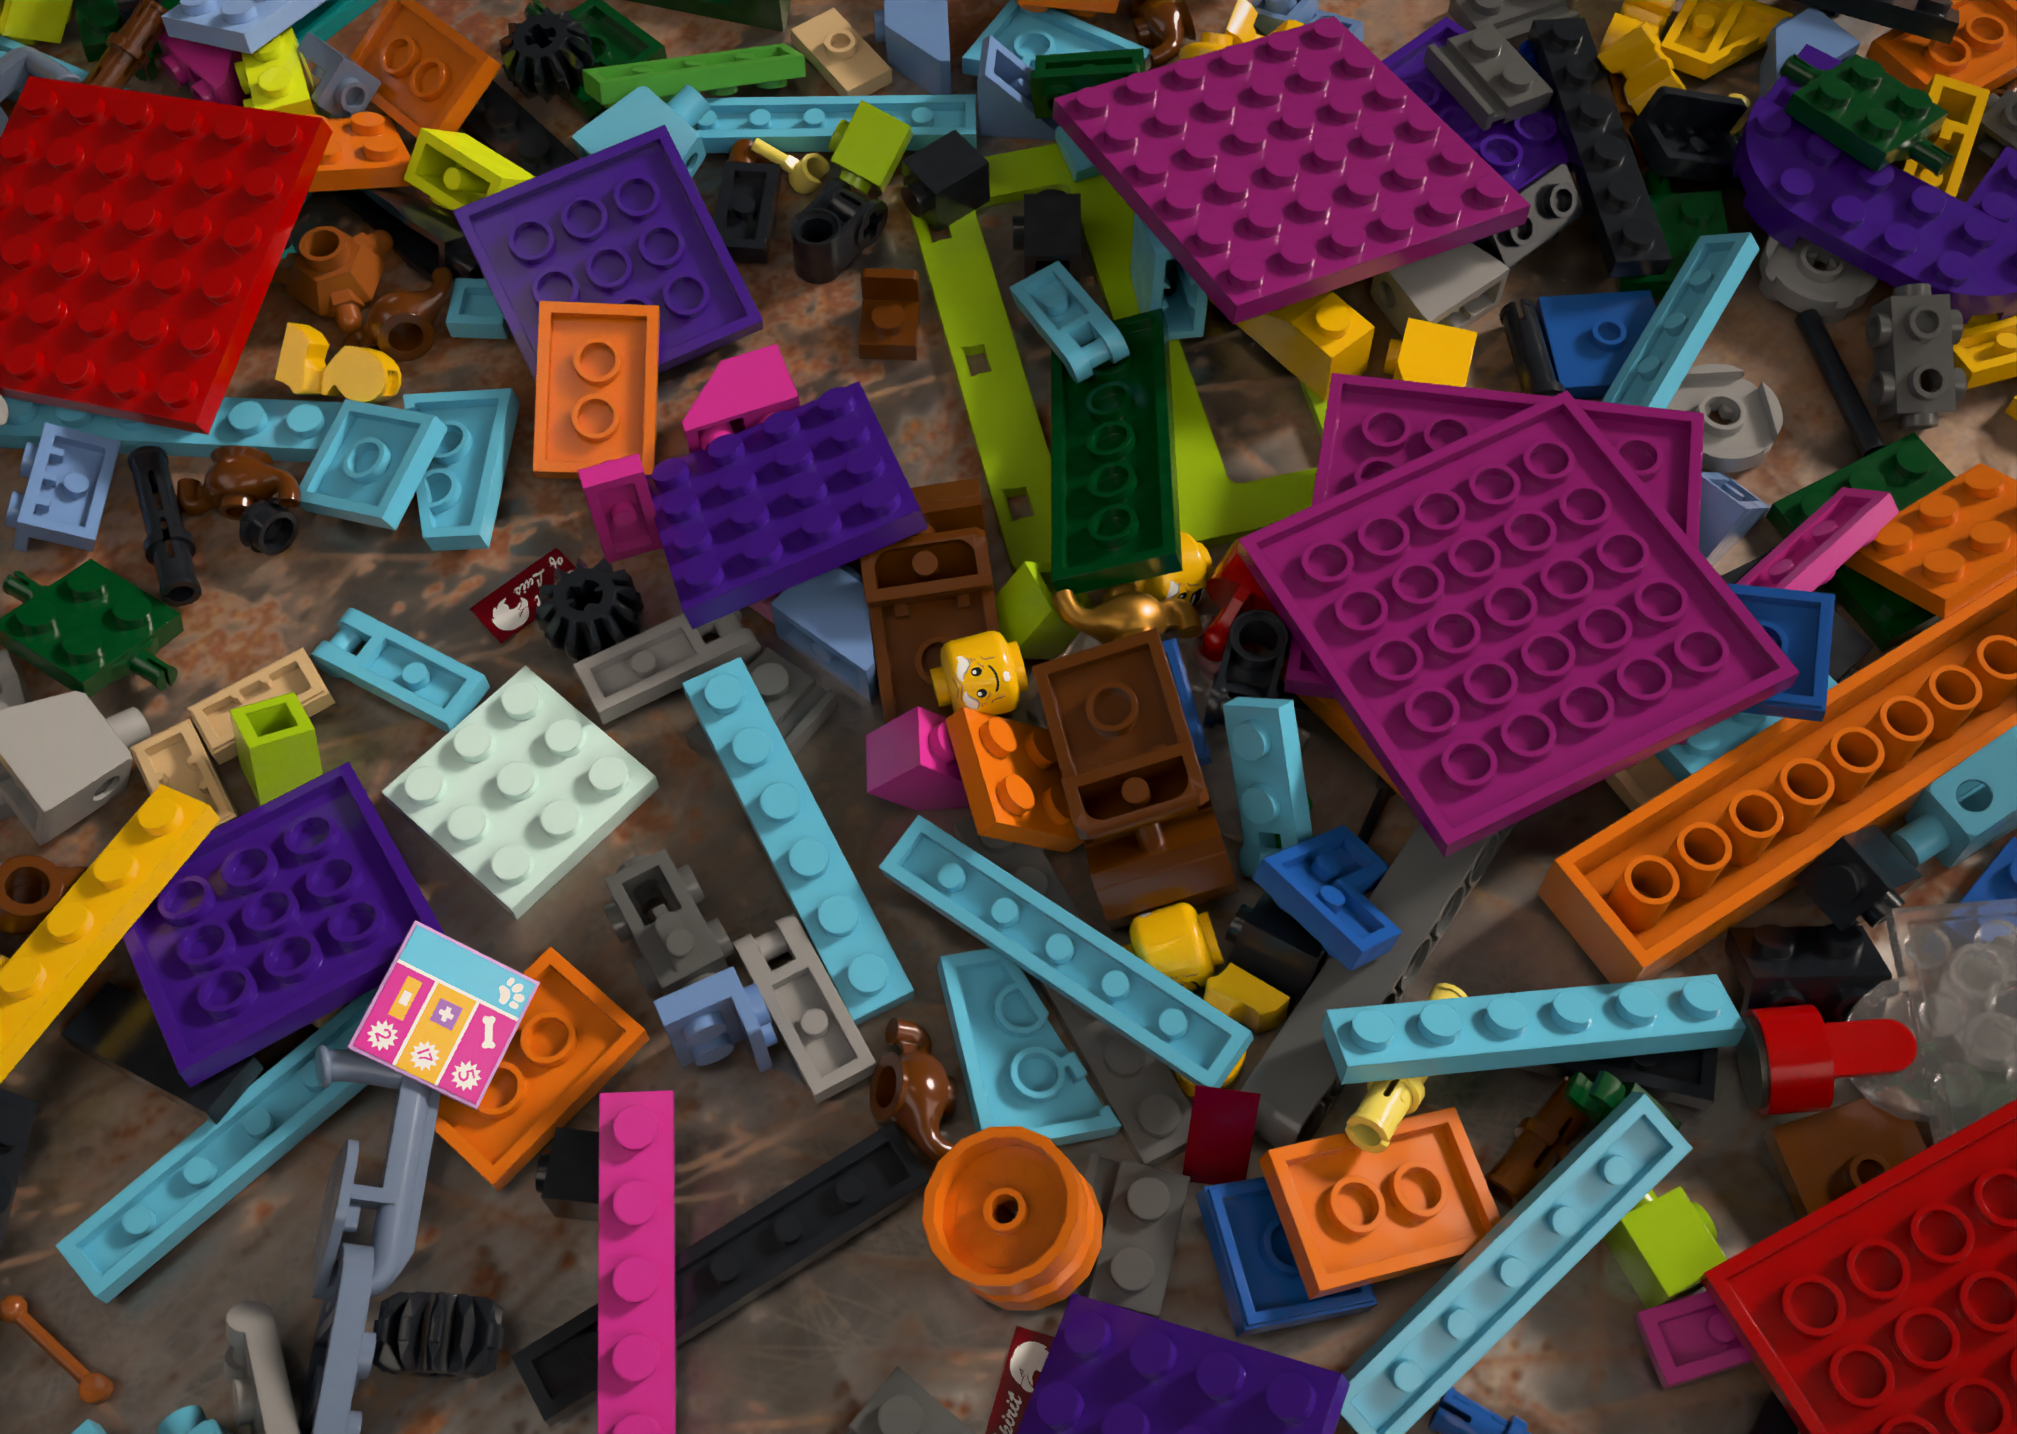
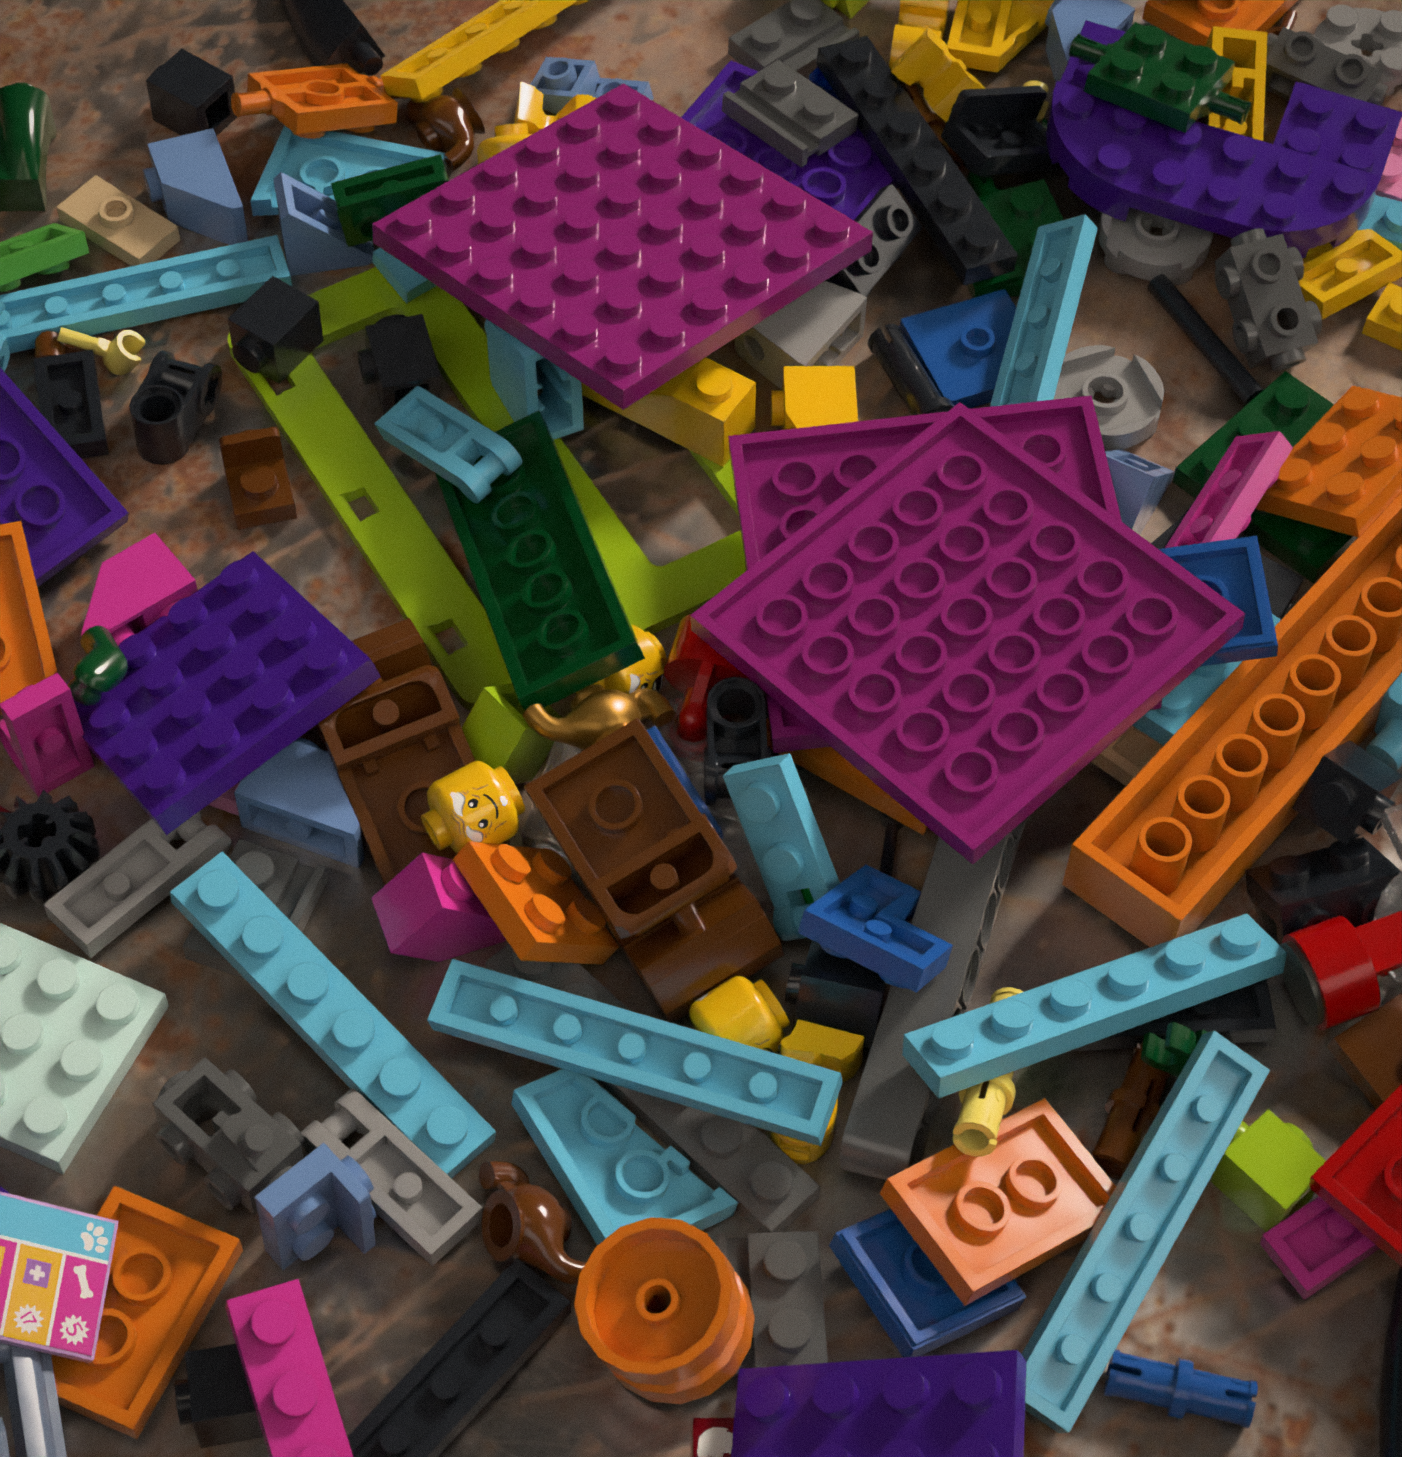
camera: 20 degrees left, 5 degrees down
lime brick [828,99,913,195] -> none
dark red sticker [1182,1085,1261,1185] -> none
none -> dark green arm [67,625,128,706]

